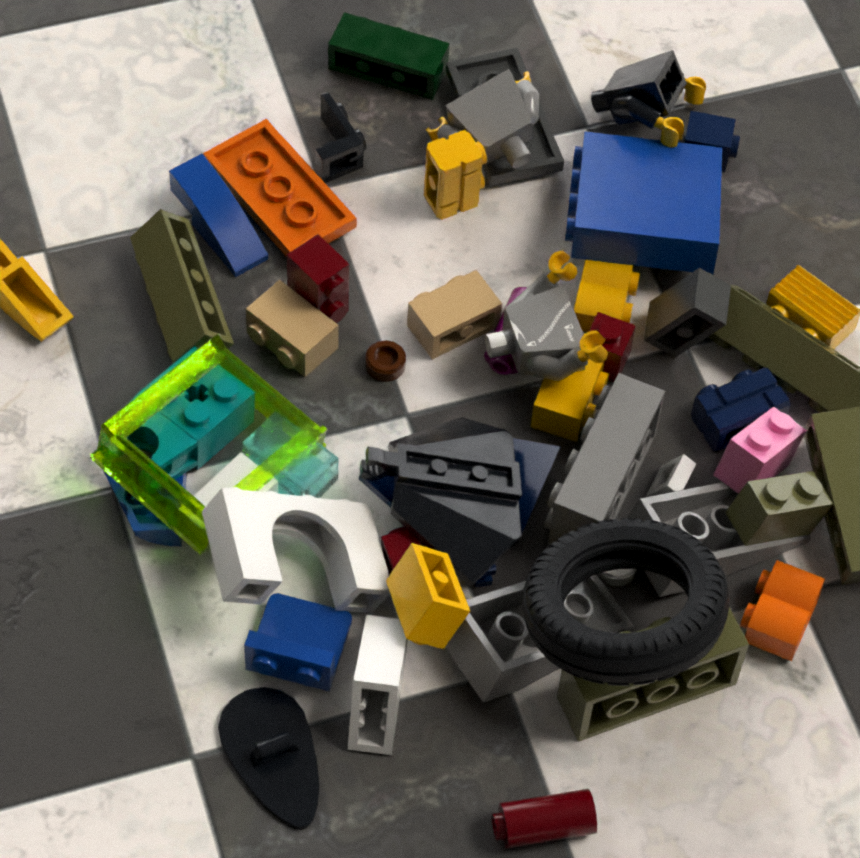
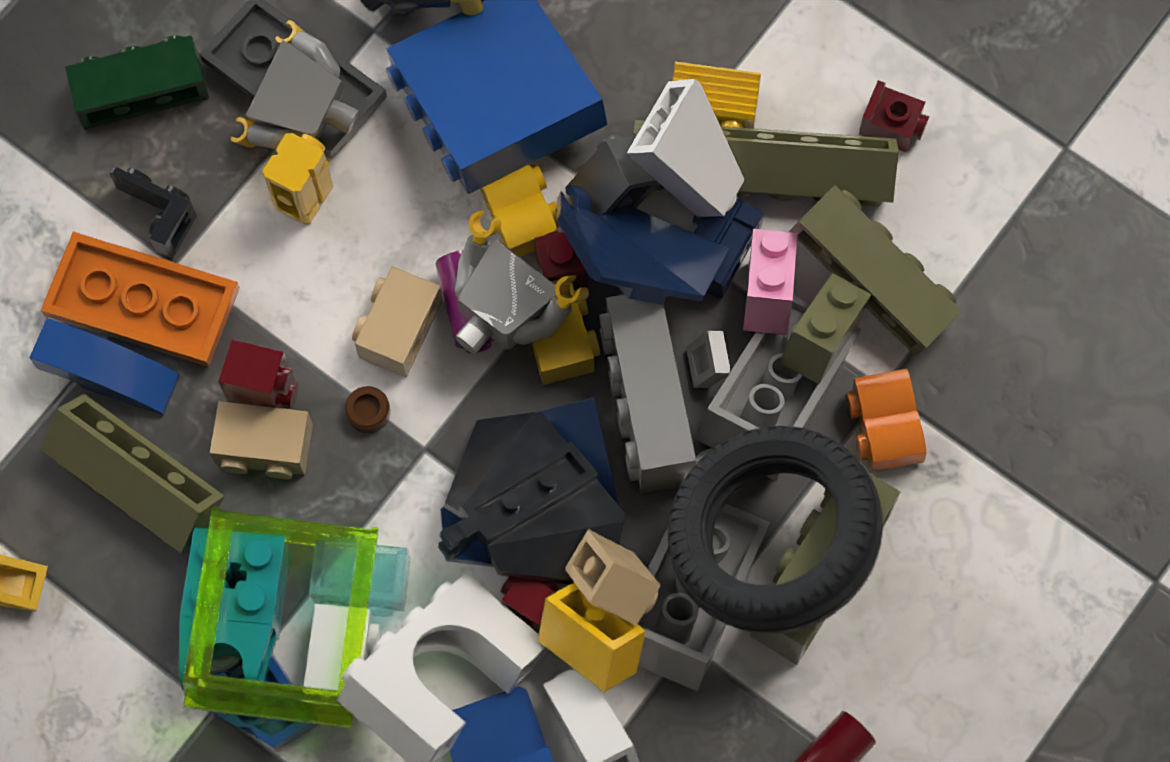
camera: 30 degrees left, 15 degrees up
none -> dark blue panel [556,184,730,305]
none -> tan brick [565,529,661,626]
none -> white slope [626,79,745,217]

